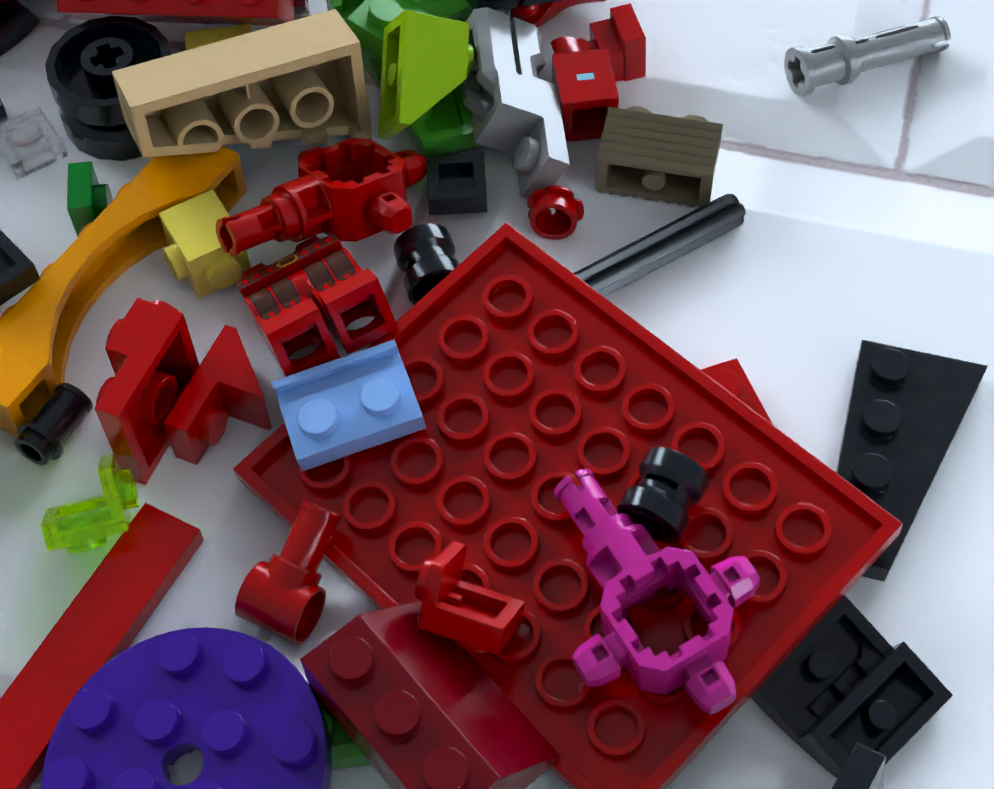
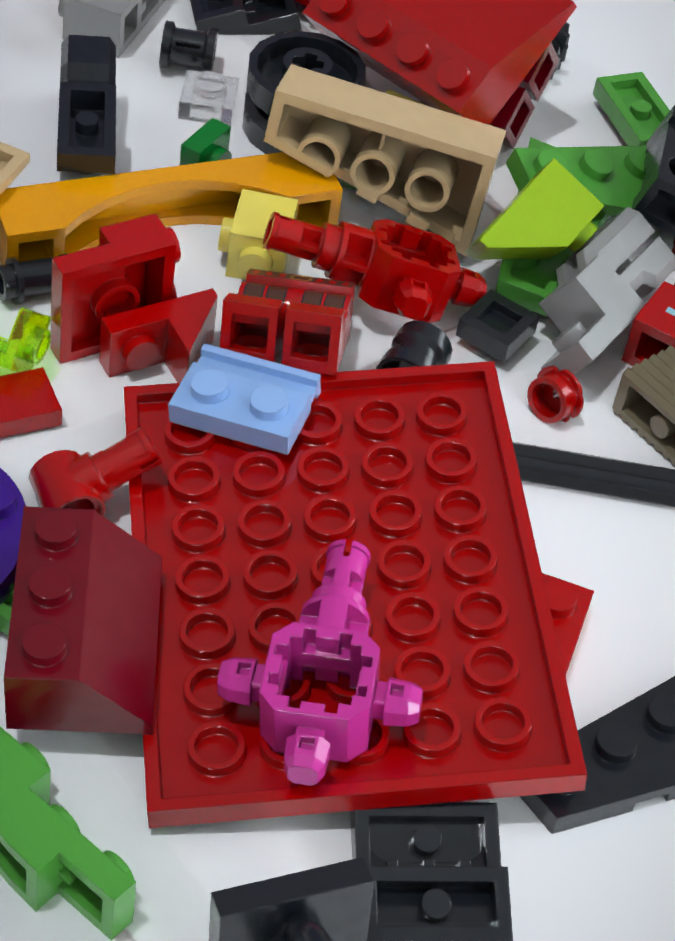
camera: 30 degrees right, 10 degrees down
red bracket [415,541,526,655] -> none
black wheel [617,447,710,543] -> none

